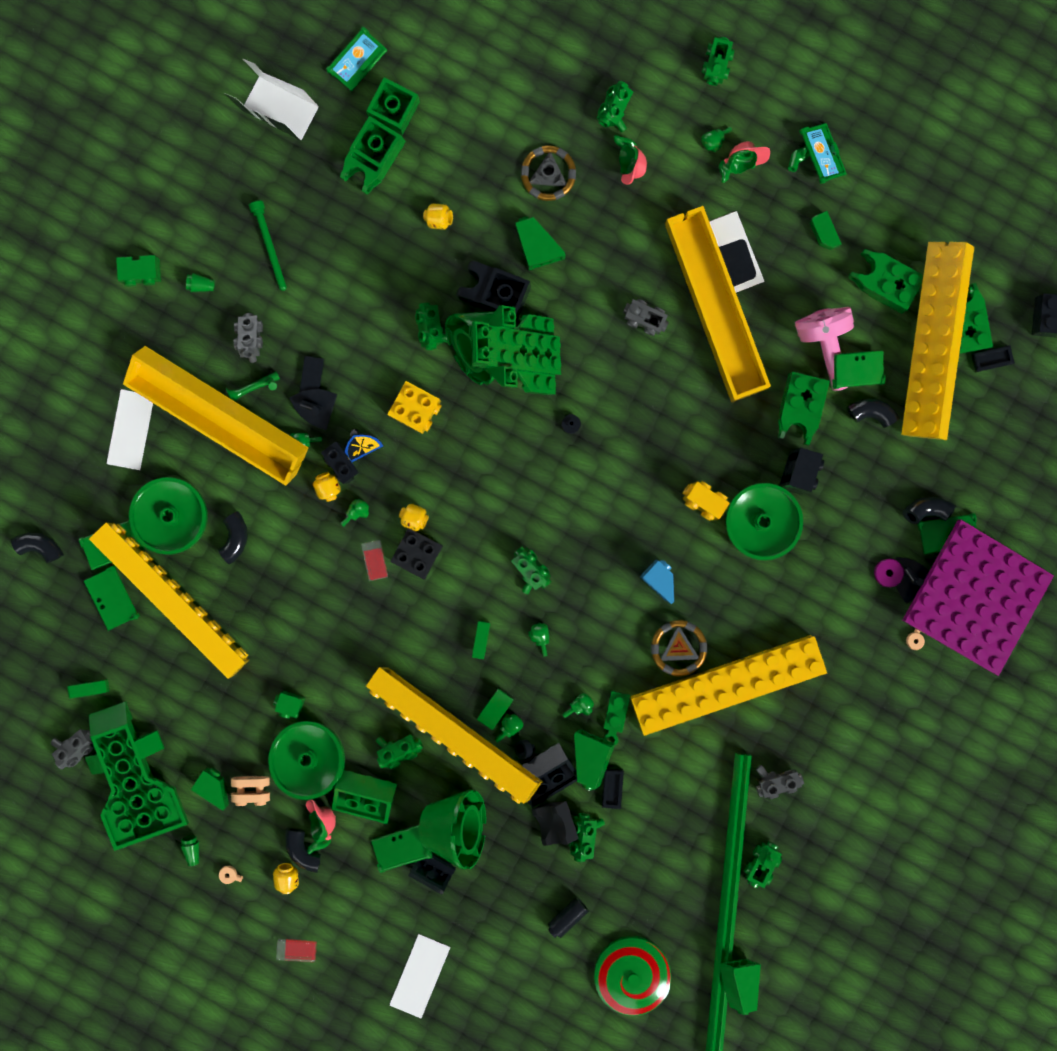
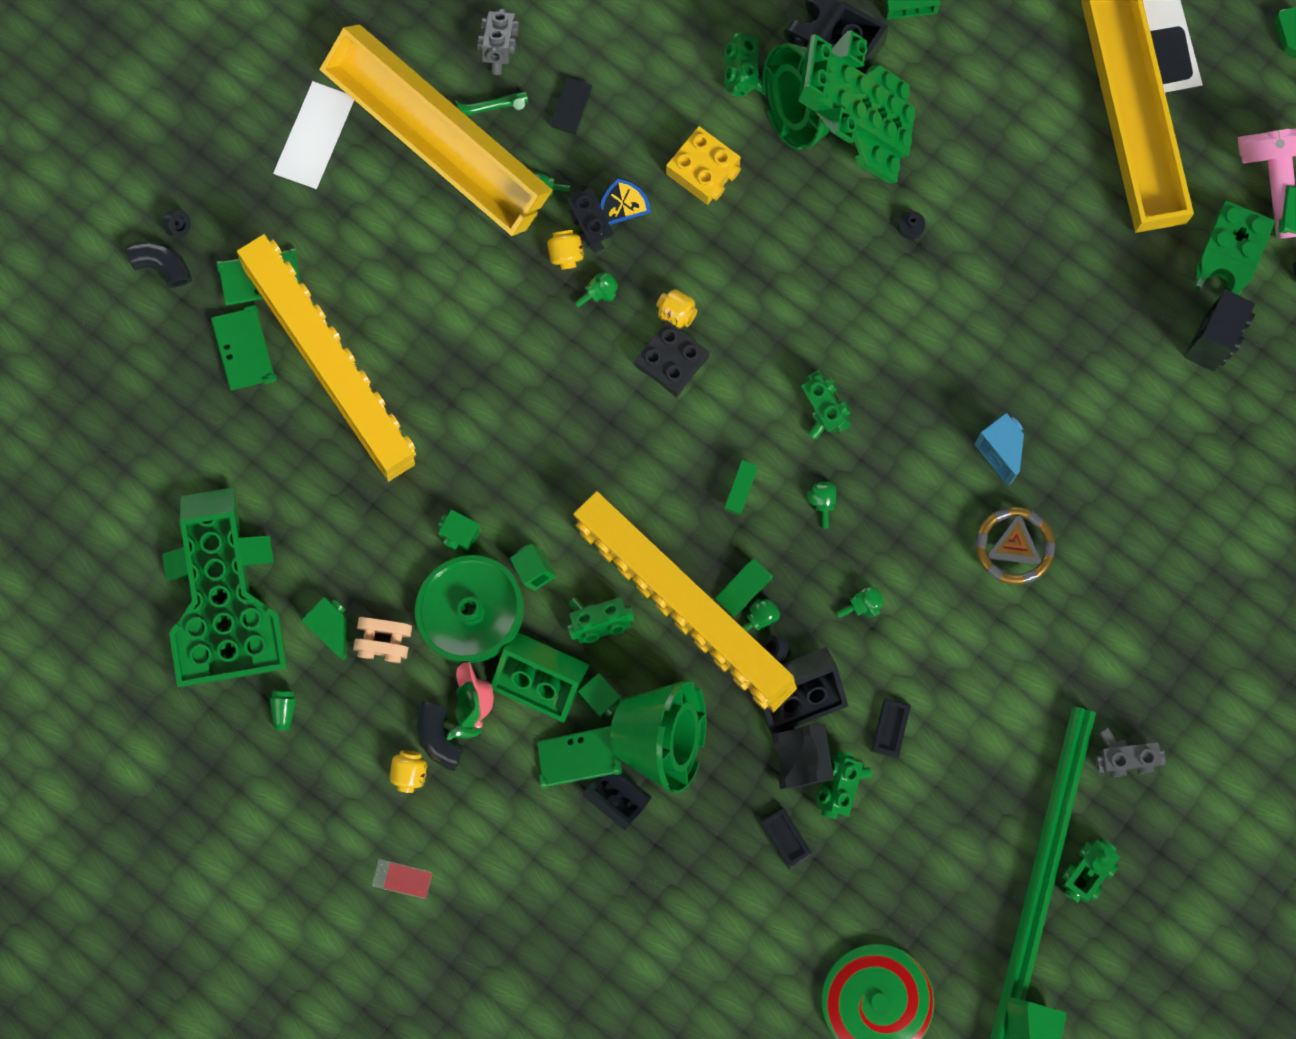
camera: 10 degrees right, 10 degrees down
dark grey brick [51,729,94,769] -> none
green piece [67,679,110,699] -> none
green dish [129,477,208,554] -> none
black cylinder [218,511,248,565] -> none
light nougat piece [219,866,243,884] -> none
black shield [290,389,338,430] -> none
clear tile [361,540,388,581] -> none
white sticker [390,934,450,1018] -> none
black brick [548,897,589,938] -> none
green slope [574,729,615,790] -> none
green plate [603,691,630,745] -> none
dark grey brick [623,299,669,336] -> none
yellow brick [630,635,827,736] -> none
yellow brick [682,481,730,521] -> none
green dish [725,483,803,560] -> none
none -> black tile [163,209,191,237]
none -> green brick [510,544,557,591]
none -> green brick [578,673,621,718]
none -> black tile [760,807,813,869]

